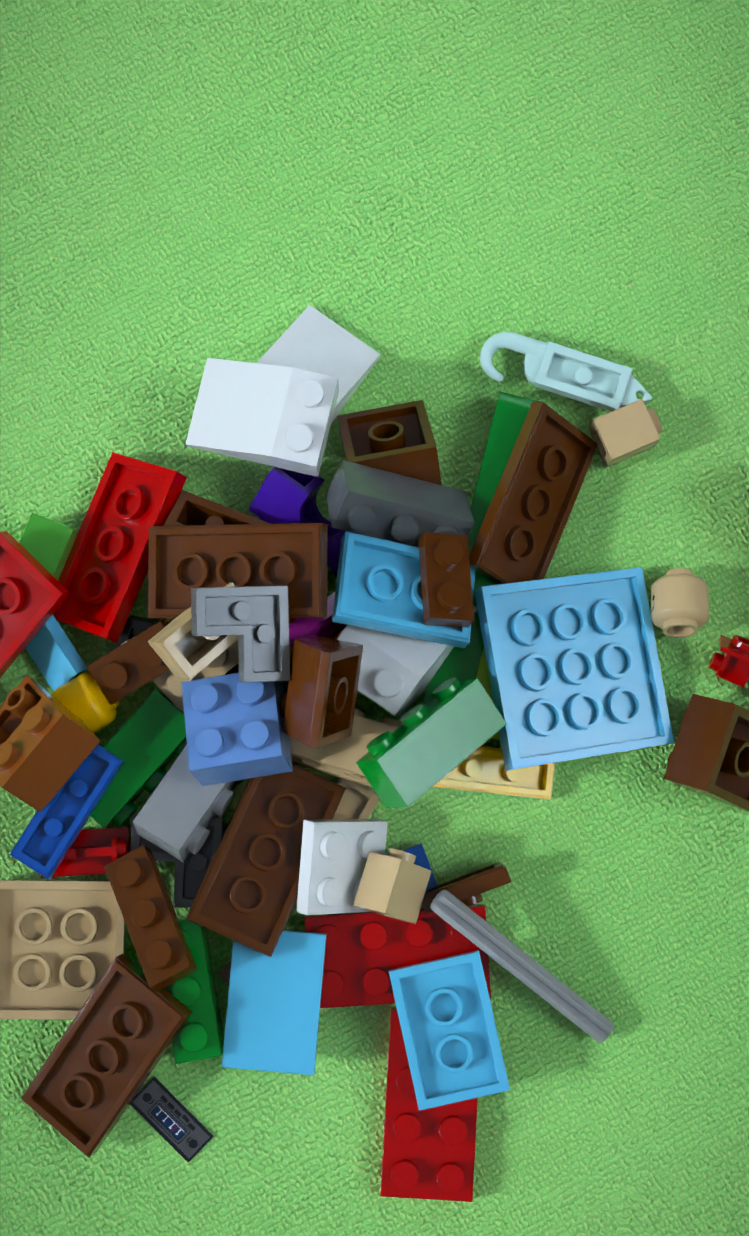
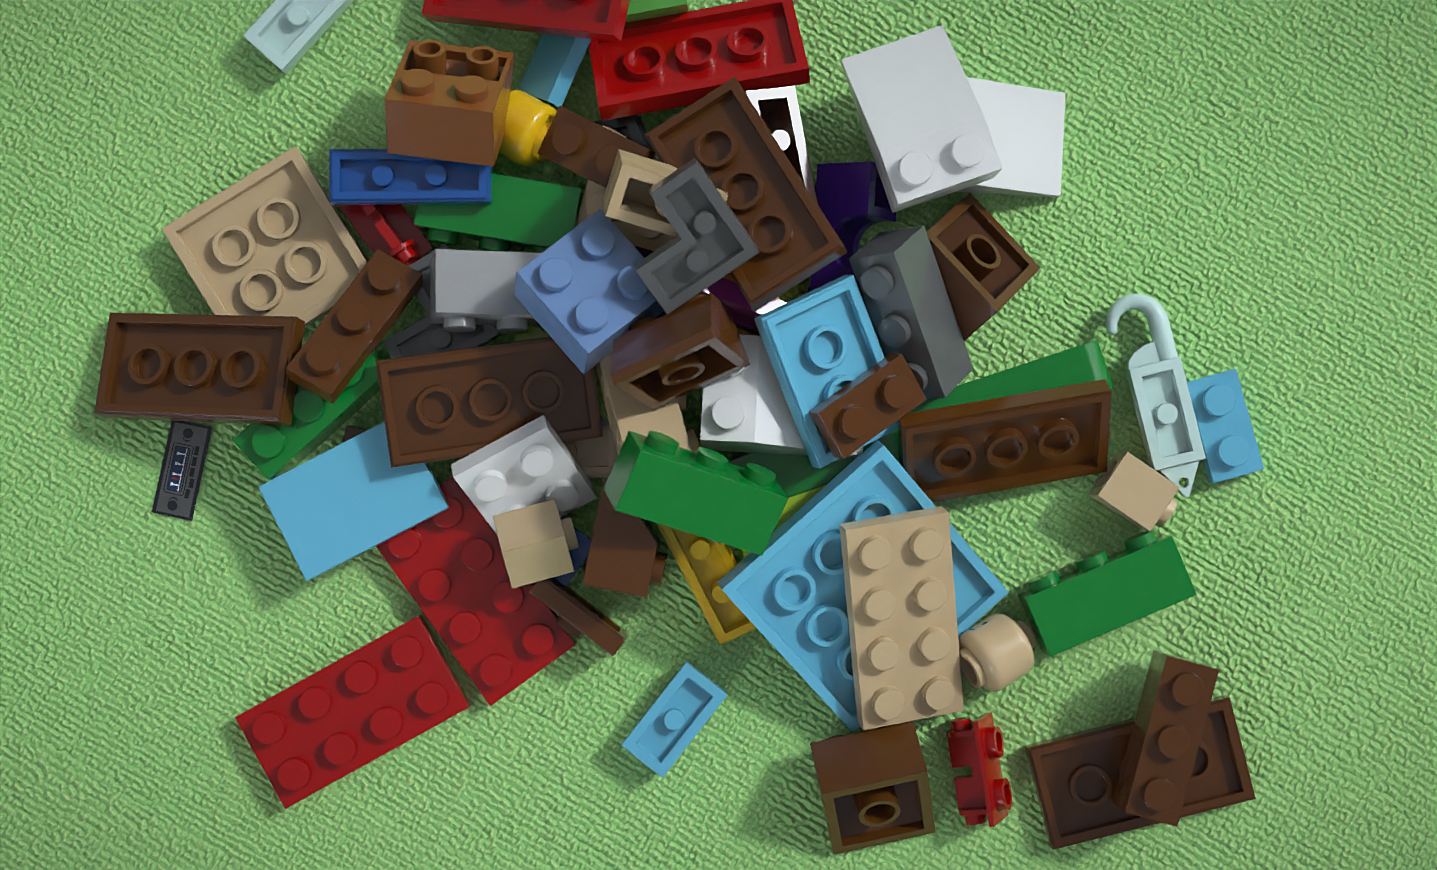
camera: 60 degrees right, 5 degrees up
medium azure plate [389,950,510,1111] -> none
light grey axle [430,889,614,1043] -> none
none -> reddish brown slope [583,477,668,597]
none -> medium azure plate [621,661,728,778]
none -> tan plate [839,506,964,730]
none -> green brick [1018,530,1197,657]
none -> medium azure plate [1187,369,1264,483]

